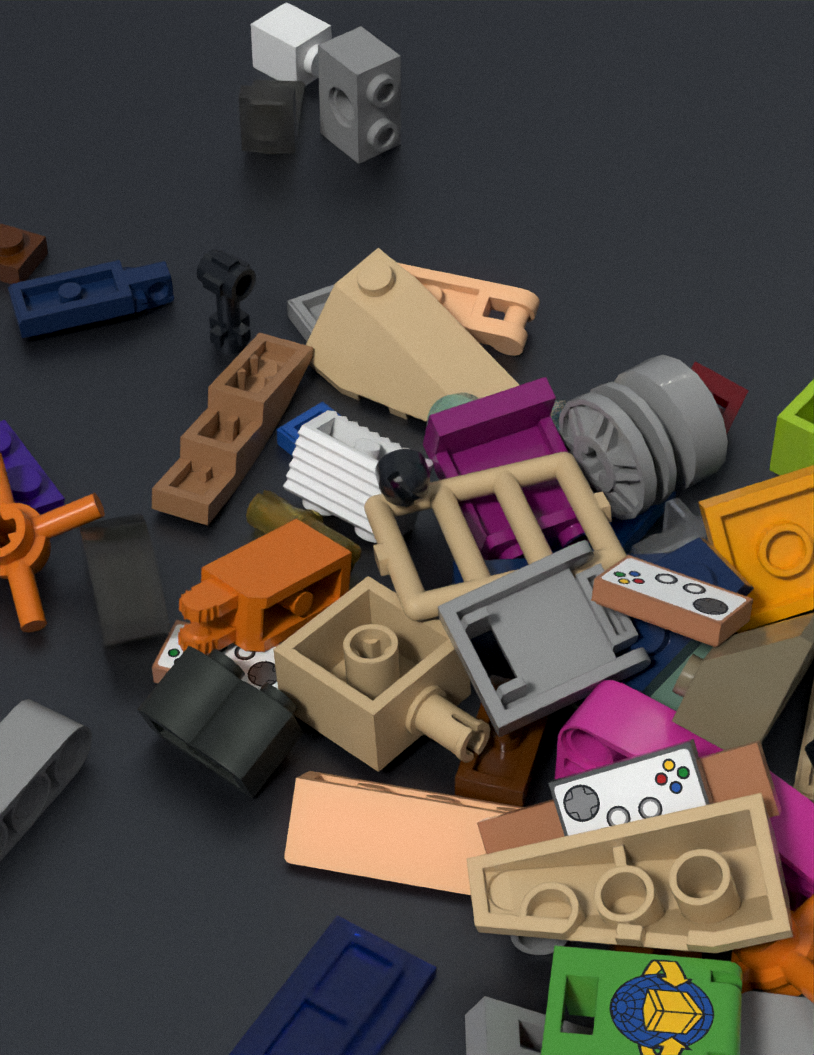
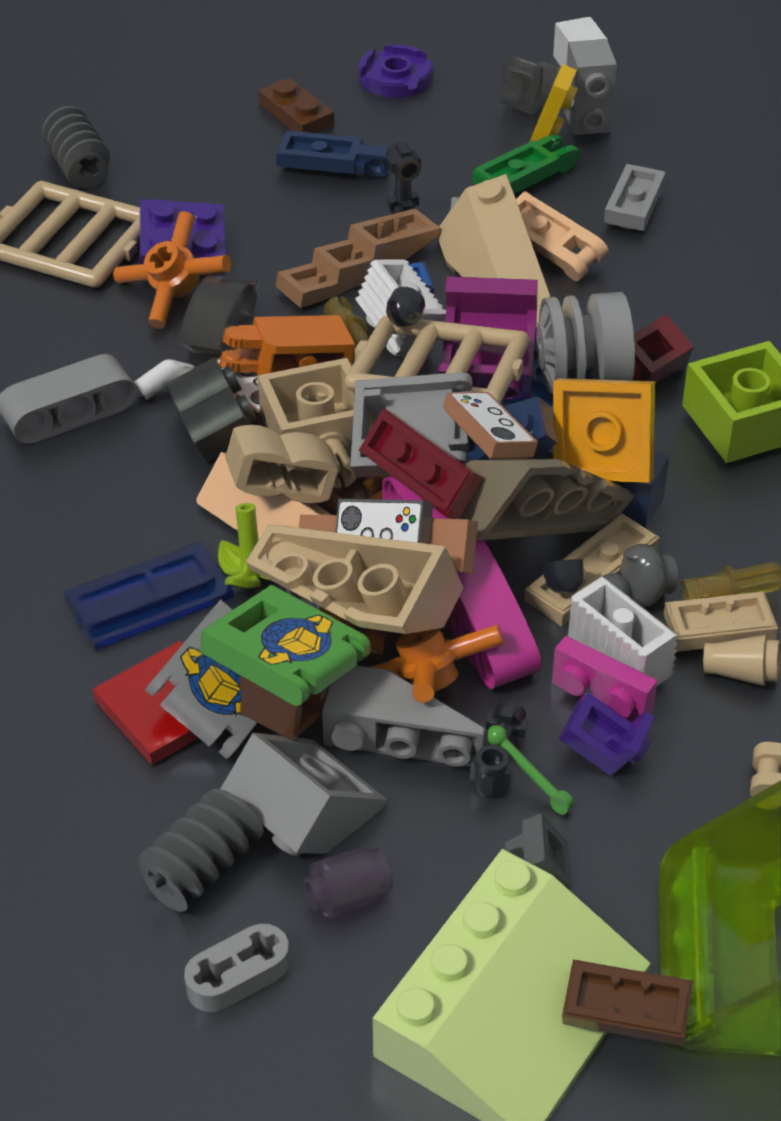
camera: 30 degrees right, 0 degrees up
none -> white arm [134,359,195,400]
none -> lime plant [218,503,269,589]
none -> tan brick [225,425,338,503]
none -> dark purple tile [358,44,434,98]
none -> dark red tile [359,408,484,519]
none -> green hinge [472,134,581,194]
none -> yellow plate [529,64,578,142]
none -> light grey plate [604,164,666,231]

